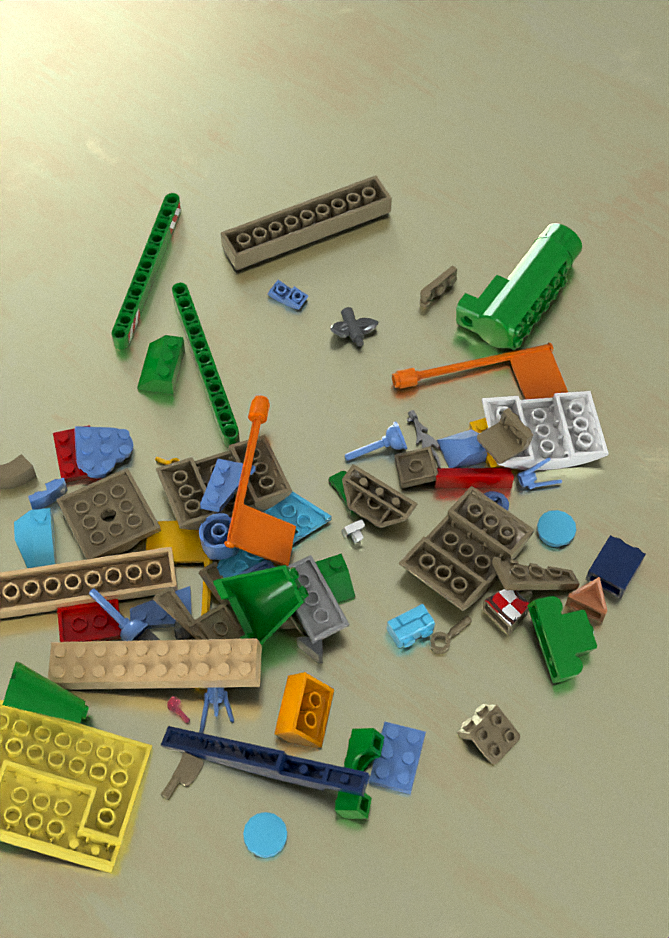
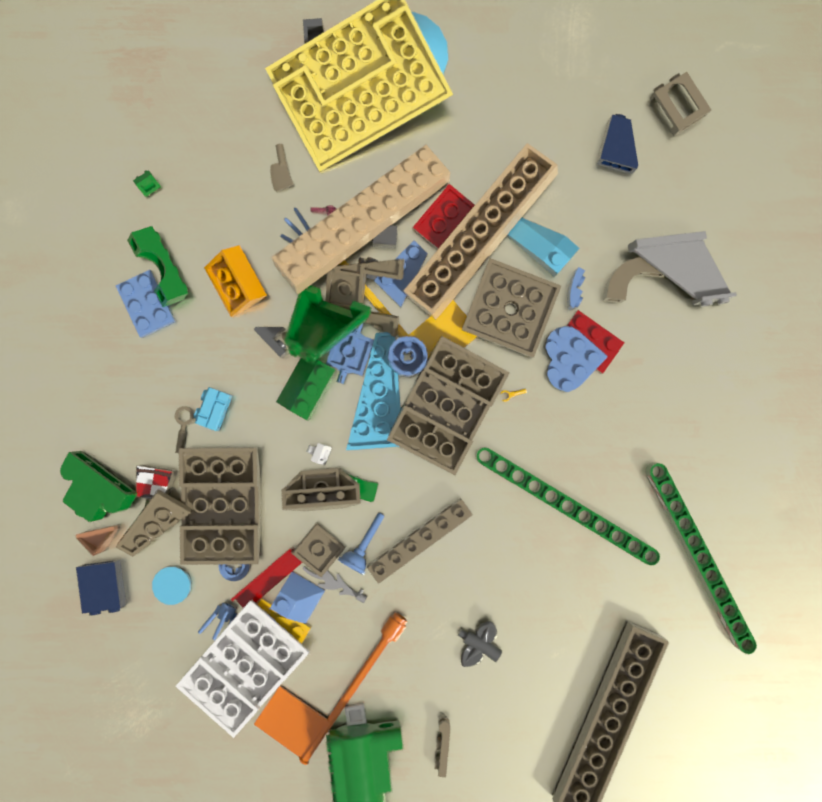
camera: 140 degrees right, 30 degrees up
green cone [3,661,89,723] -> none
medium blue piece [89,589,149,641] -> none
green slope [137,335,185,394] -> none
dark blue slope [161,726,370,797] -> none
medium blue wing [200,459,256,512] -> none
orange flag [224,395,296,566] -> none
medium azure tile [243,812,287,858] -> none
medium blue slope [267,280,309,310] -> none
light grey tile [288,555,349,644] -> none
dark tan bracket [457,704,520,764] -> none
dark tan bracket [477,408,533,464] -> none
none -> green tile [133,170,161,197]
none -> dark grey panel [303,18,324,44]
none -> white tile [345,702,367,726]
none -> dark tan brick [367,498,473,584]

